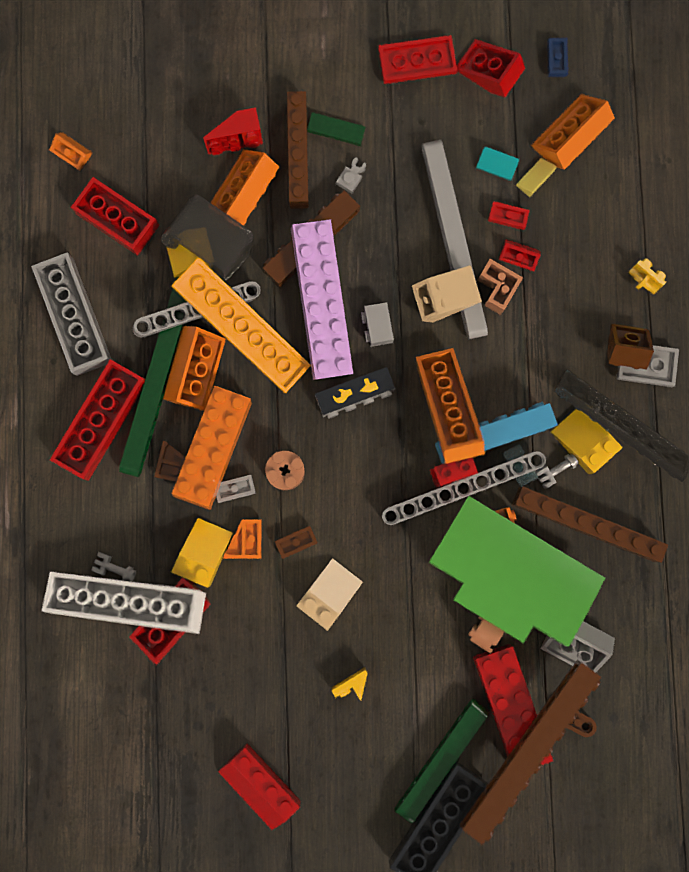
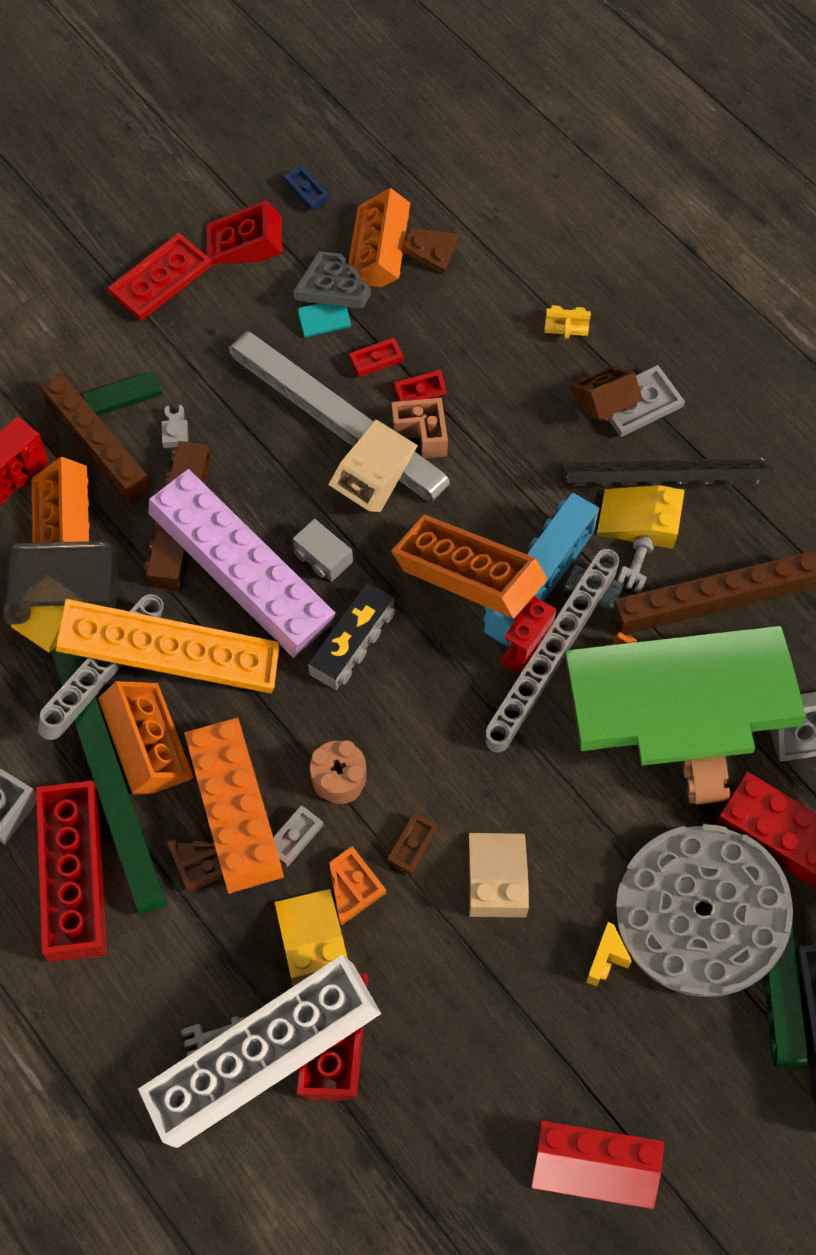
camera: 30 degrees left, 20 degrees down
light yellow slope [516,158,557,197] -> none
none -> dark grey plate [293,251,371,308]
none -> reddish brown wing [401,228,460,274]
none -> light grey plate [616,824,793,997]

